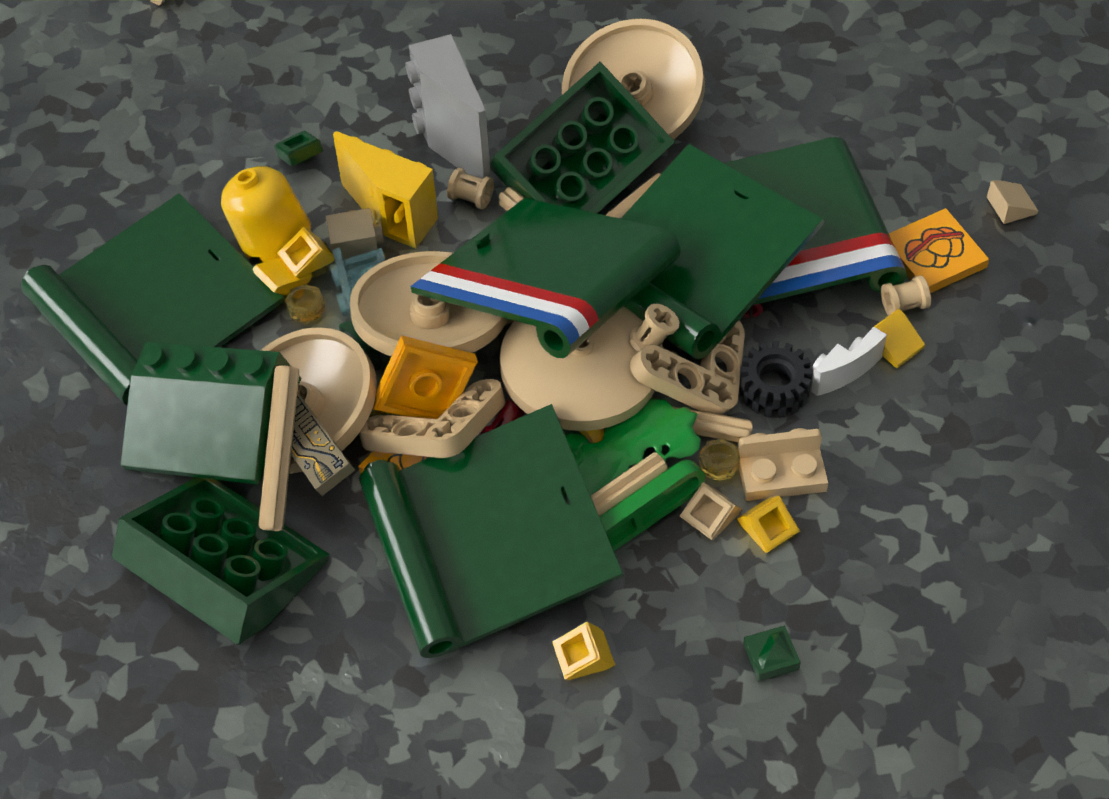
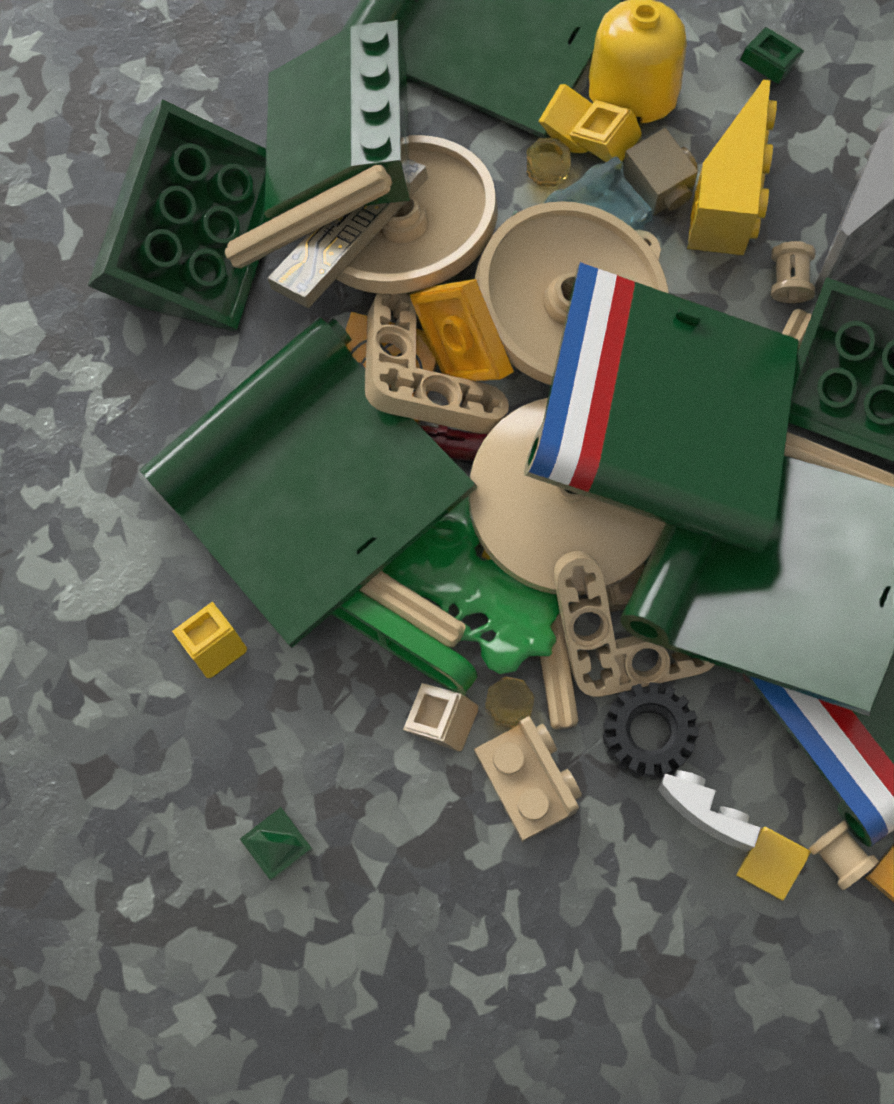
camera: 70 degrees right, 20 degrees up
tan bush [629,304,679,352] -> none
yellow slope [737,495,800,553] -> none

